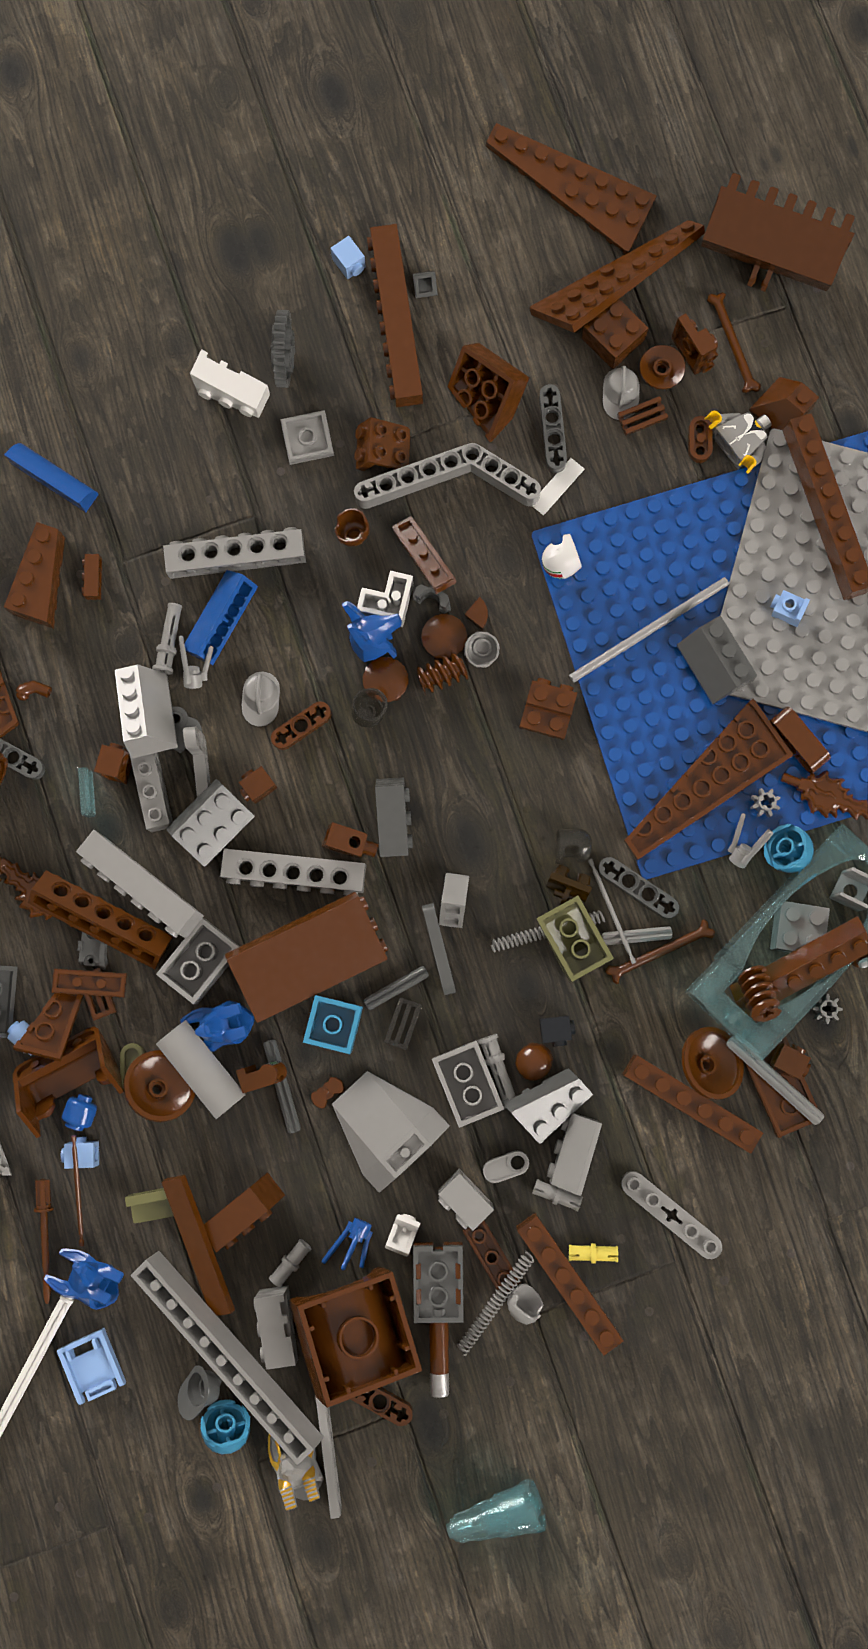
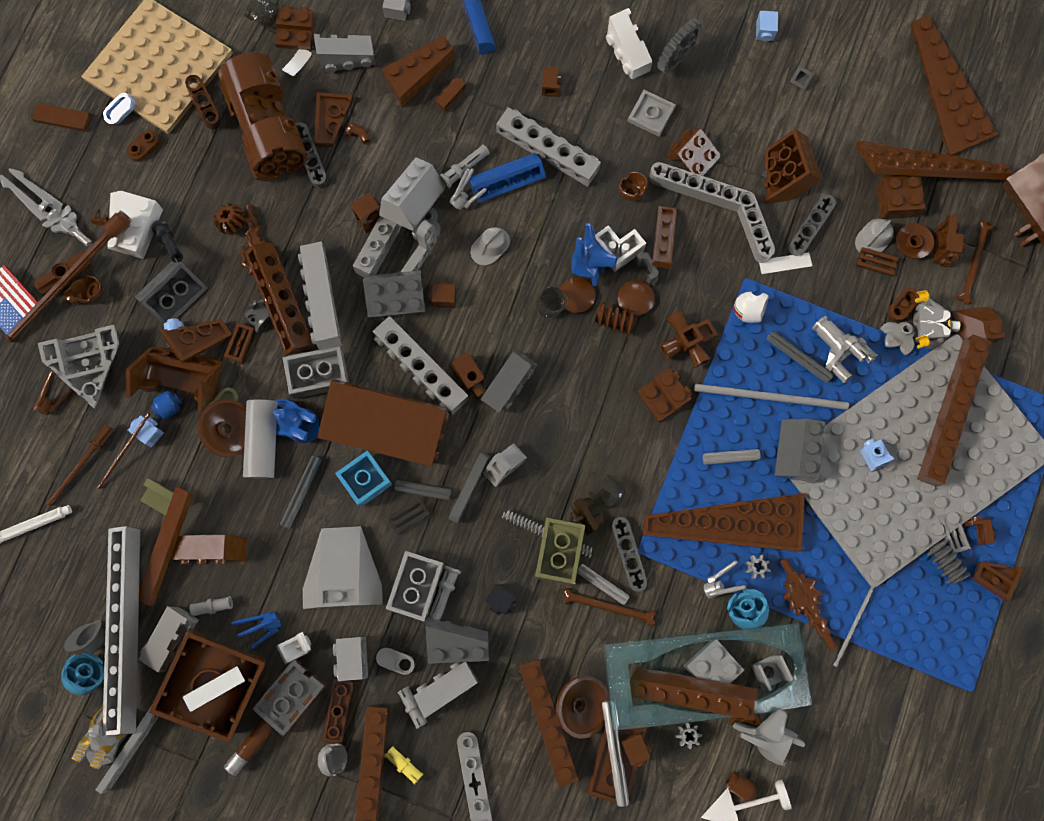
camera: 35 degrees right, 5 degrees down
blue piece [44,1249,124,1310] -> none
reddish brown tile [51,969,127,998] -> none
light blue container [57,1328,126,1405] -> none
clear light blue tile [78,767,96,817] -> none
reddish brown leg [236,1061,287,1093] -> none
reddish brown beam [271,702,331,750] -> none
reddish brown piece [311,1076,344,1109] -> none
reddish brown beam [351,1387,413,1426] -> none
reddish brown brick [367,224,423,408] -> none
light grey piece [457,1251,534,1356] -> none
light grey hair [464,632,500,667] -> none
reddish brown tile [465,597,488,630] -> none
reddish brown hair [515,1043,553,1081] -> none
light grey piece [588,859,636,964] -> none
reddish brown piece [738,965,782,1022] -> none
reddish brown beam [769,707,831,774] -> none
none -> white sticker [183,667,245,712]
none -> reddish brown brick [542,66,561,97]
none -> reddish brown brick [659,310,718,368]
none -> light grey axle [702,449,761,465]
none -> dark grey axle [767,331,833,383]
none -> light grey wheel [812,316,878,383]
none -> light grey plate [880,322,915,355]

